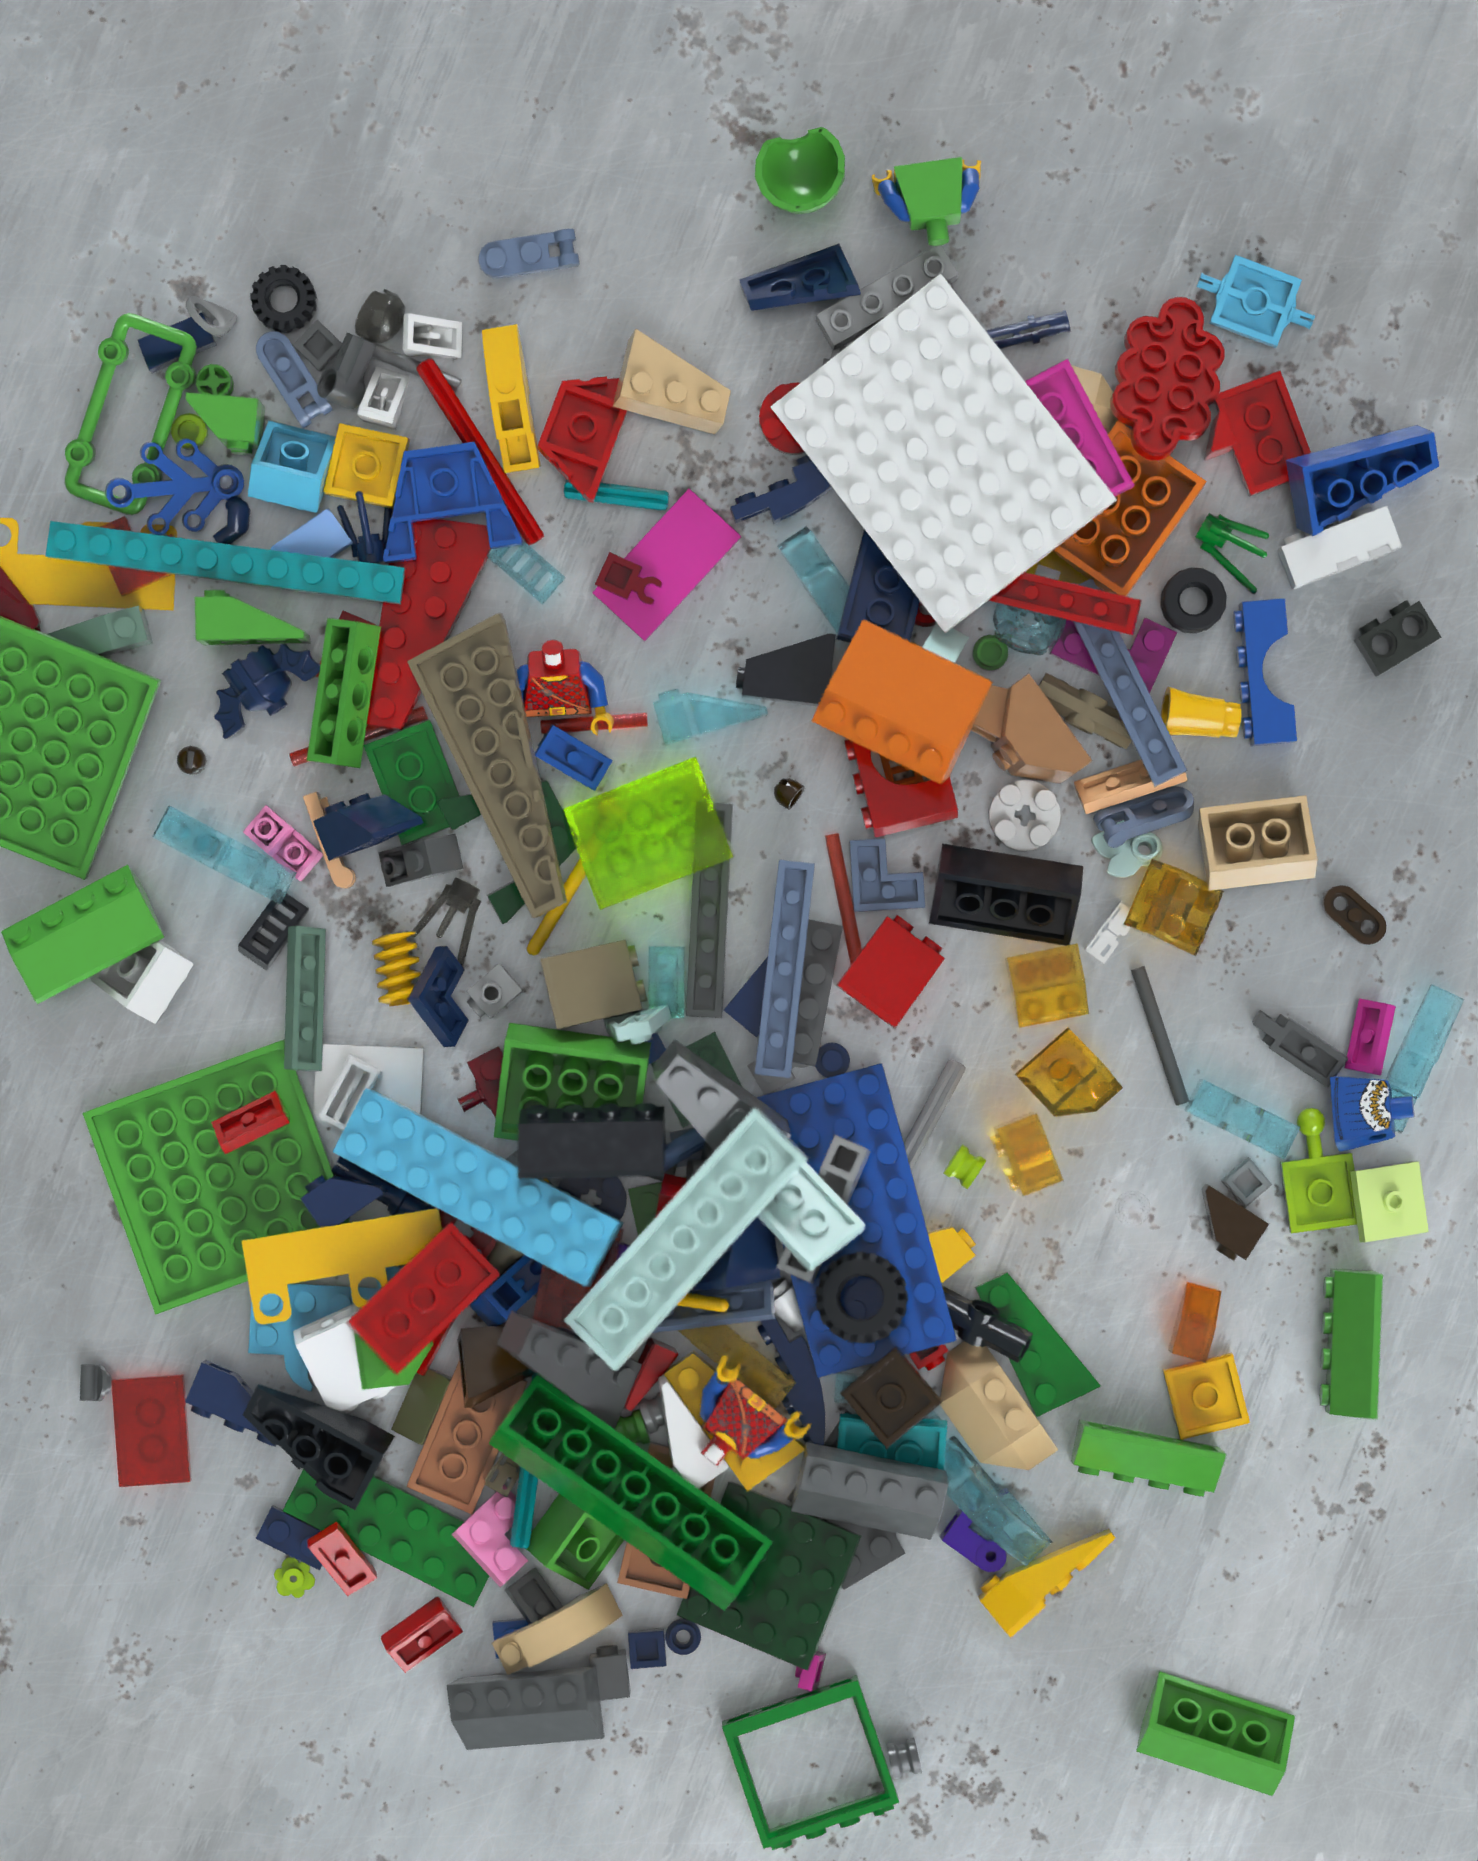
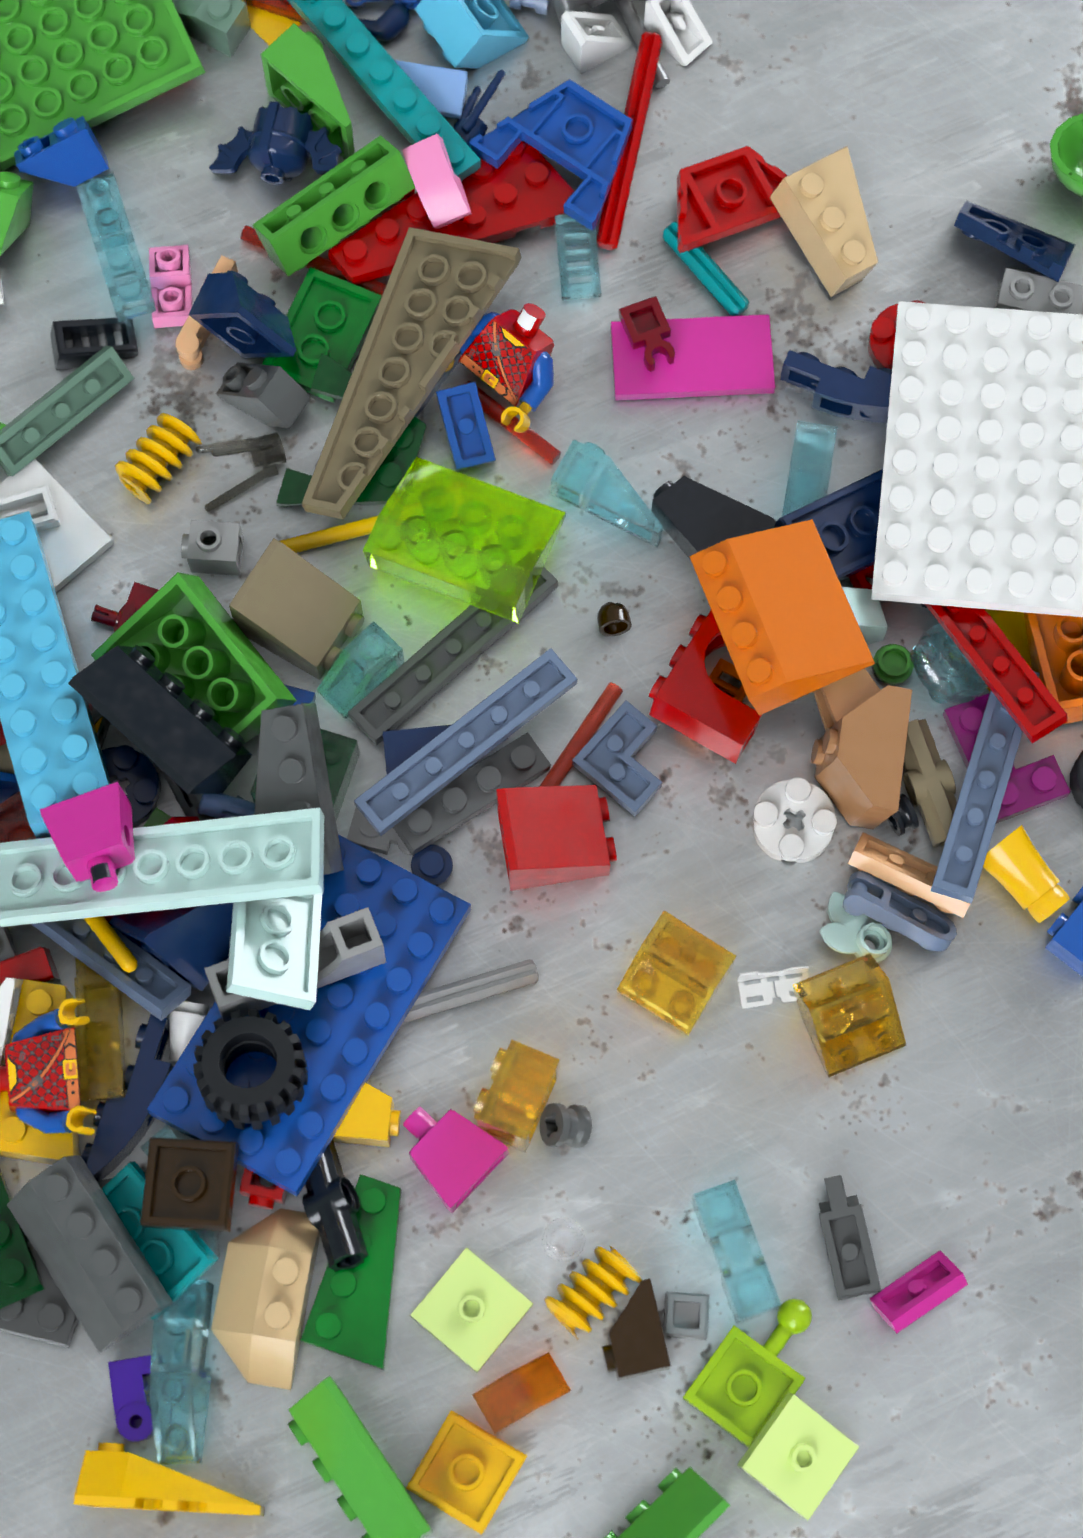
camera: 45 degrees right, 15 degrees down
dark brown hinge [177,746,206,775] -> none
yellow plate [323,423,410,509] -> none
dark blue plate [407,946,469,1047] -> none
sand blue plate [478,229,580,279] -> none
yellow slope [482,324,541,473] -> none
light aqua wing [603,1004,672,1044] -> none
black slope [929,843,1084,946] -> none
lime wheel [943,1144,986,1189] -> none
clear yellow slope [1015,1028,1123,1117] -> none
dark grey bar [1131,966,1189,1106] -> none
tan brick [1198,795,1318,891] -> none
dark brown plate [1322,885,1386,945] -> none
blue torso [1330,1076,1415,1152] -> none
clear light blue slope [1385,984,1464,1133] -> none
none -> blue slope [14,116,109,187]
none -> dark pink torso [40,782,135,892]
none -> bright pink slope [402,134,472,229]
none -> dark pink torso [403,1106,509,1213]
none -> yellowish green plate [410,1247,533,1373]
none -> dark grey wheel [539,1103,592,1148]
none -> yellow piece [544,1245,642,1340]
none -> black bush [887,794,919,836]

